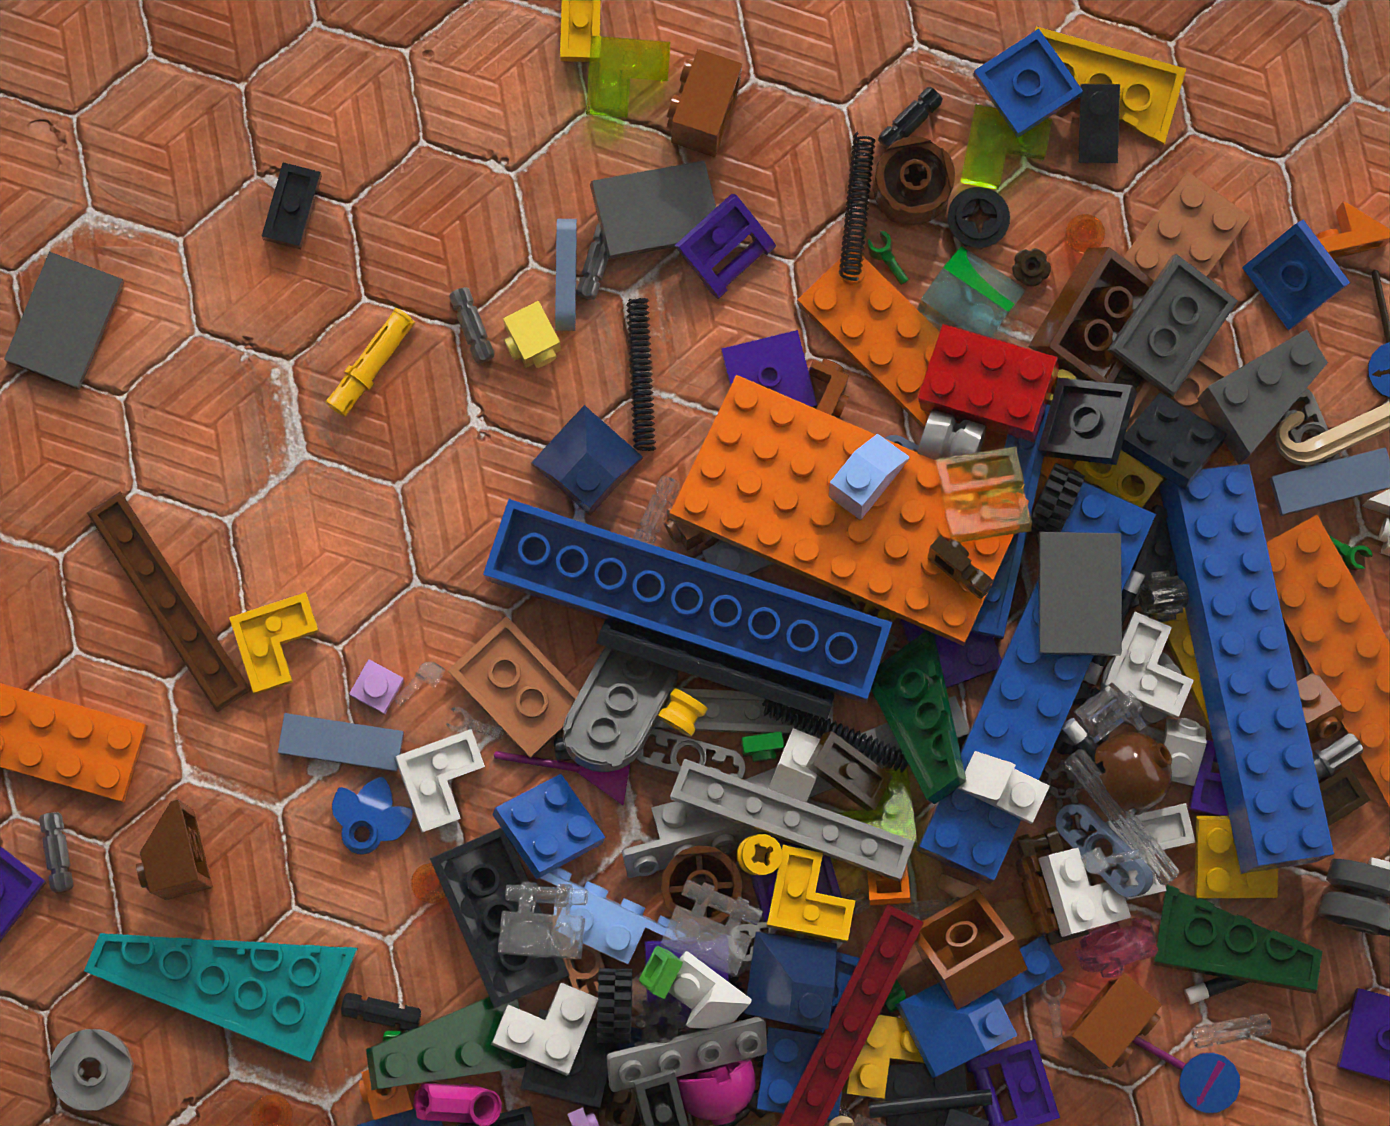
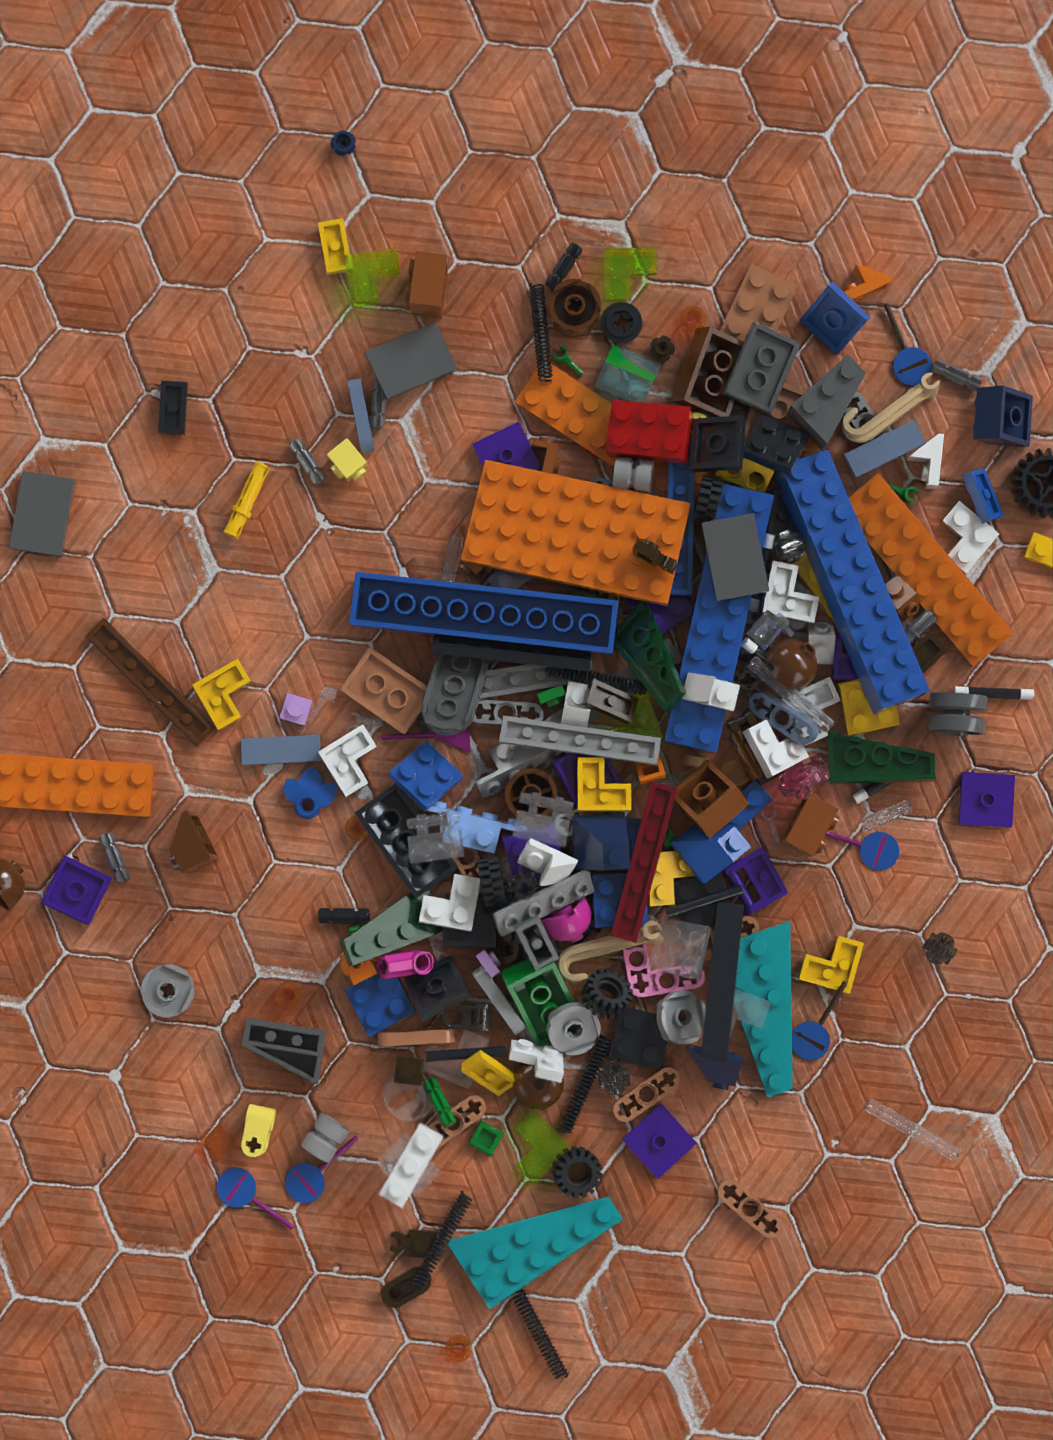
camera: 10 degrees left, 5 degrees up
teal wing [84,933,358,1063] -> none
dark blue slope [531,405,643,516] -> none
black piece [626,298,656,451] -> none
bright green tile [639,945,683,999] -> none
yellow wheel [657,688,708,737] -> none
dark purple plate [674,194,776,299] -> none
yellow wheel [737,834,782,875] -> none
light blue slope [829,434,910,520] -> none
clear yellow slope [936,447,1032,543] -> none
blue plate [973,29,1083,138] -> none
yellow wing [1035,26,1186,145] -> none
black plate [1078,84,1120,163] -> none
clear hand [1081,847,1142,874] -> none

